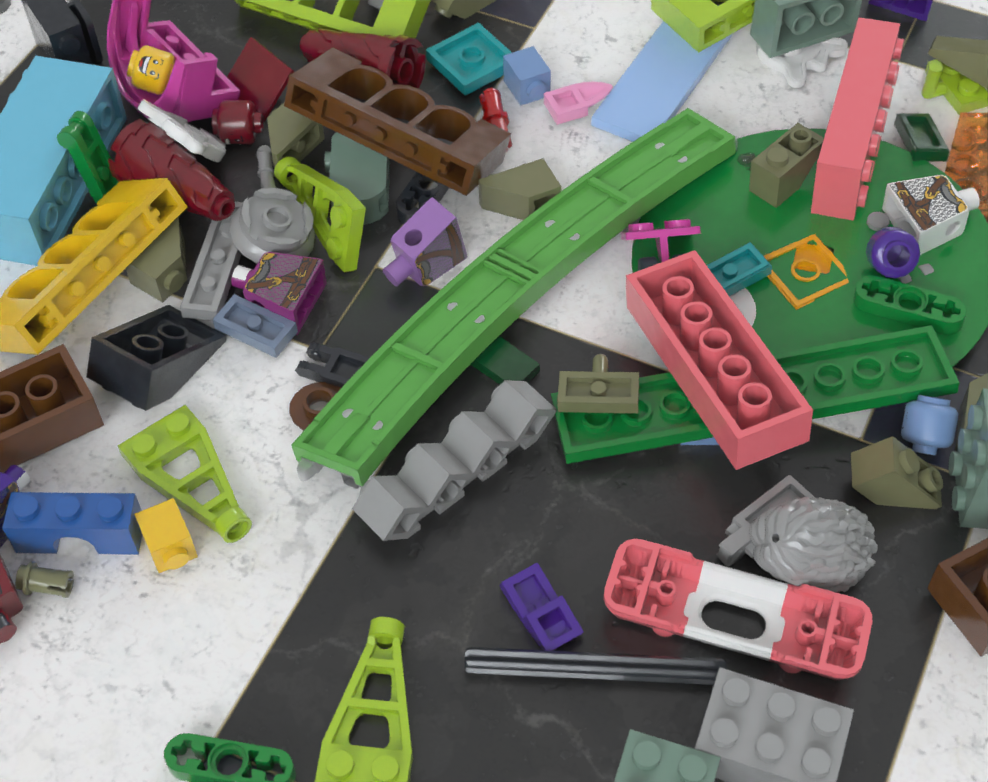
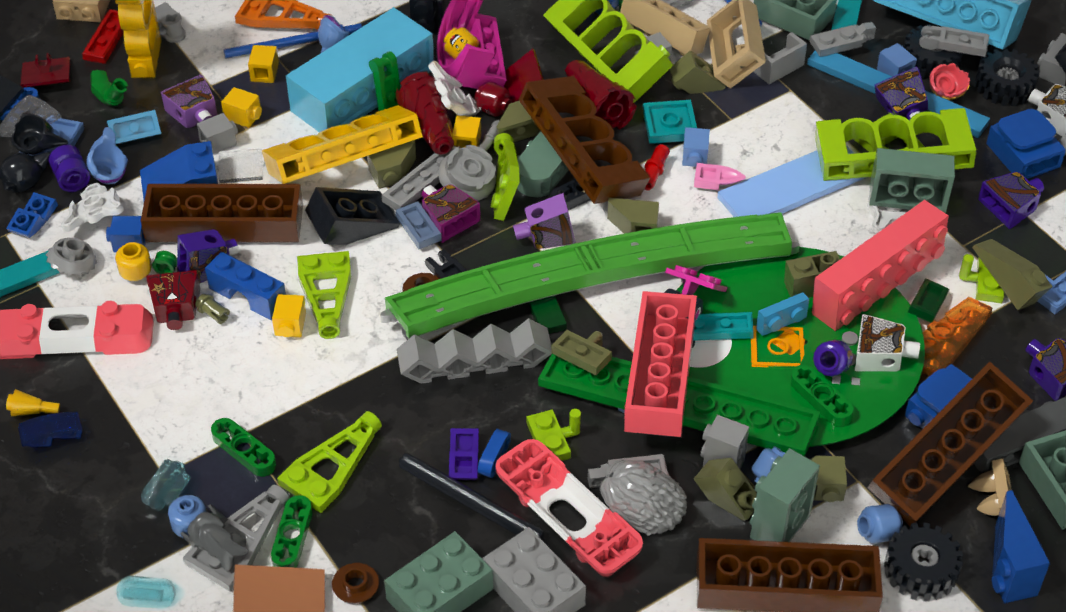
camera: 30 degrees right, 5 degrees down
none -> yellow brick [452,116,481,148]
none -> blue beam [478,429,511,478]
none -> lime plate [526,409,581,461]
none -> light grey brick [700,415,749,469]
none -> dark azure plate [756,292,809,336]

